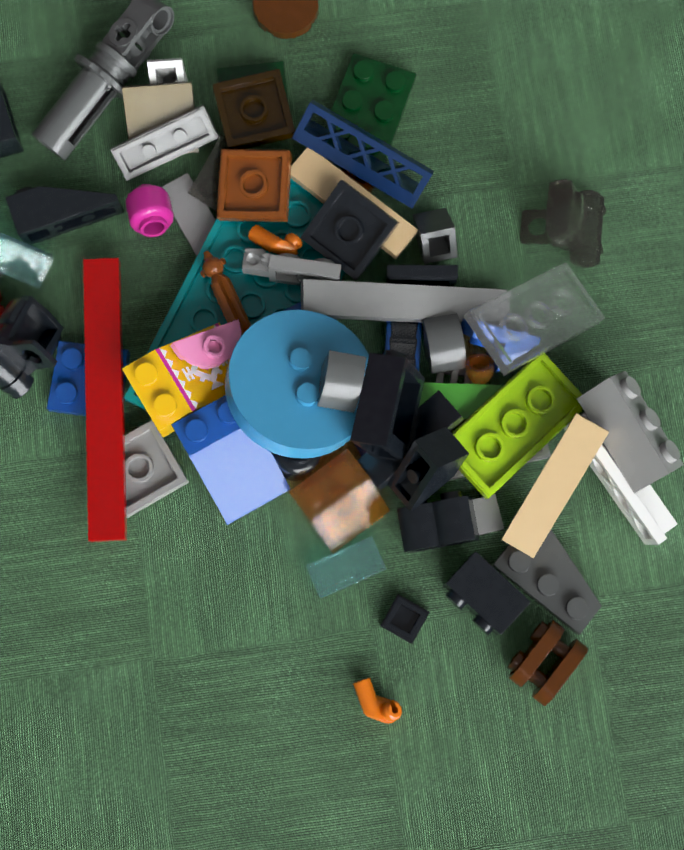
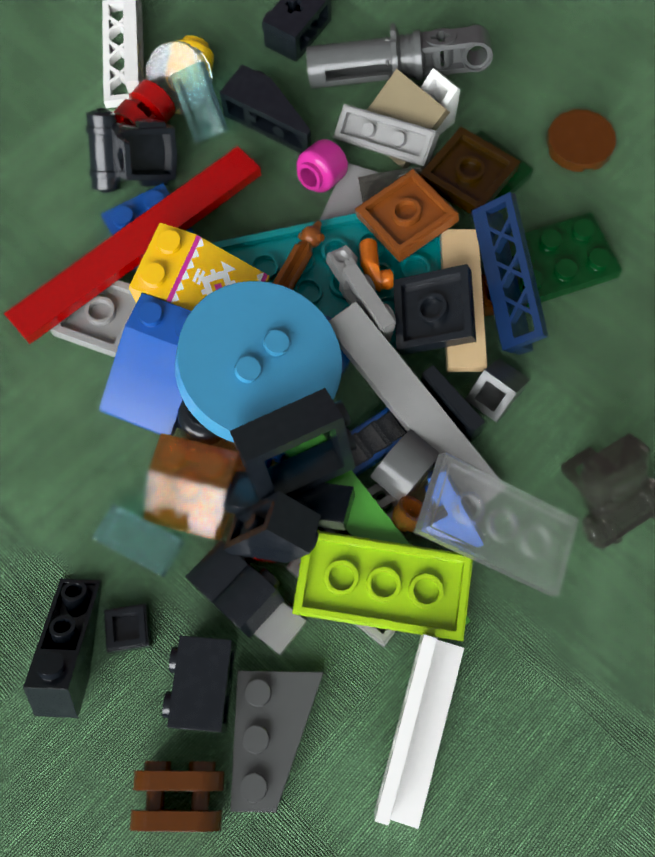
camera: 55 degrees right, 10 degrees down
bright pink plate [170,319,241,369] -> none
dark grey brick [317,350,366,413] -> none
orange arm [353,677,402,724] -> none
tan tile [502,413,609,558] -> none
light grey slope [577,371,684,493] -> none
none -> black slope [23,578,102,718]

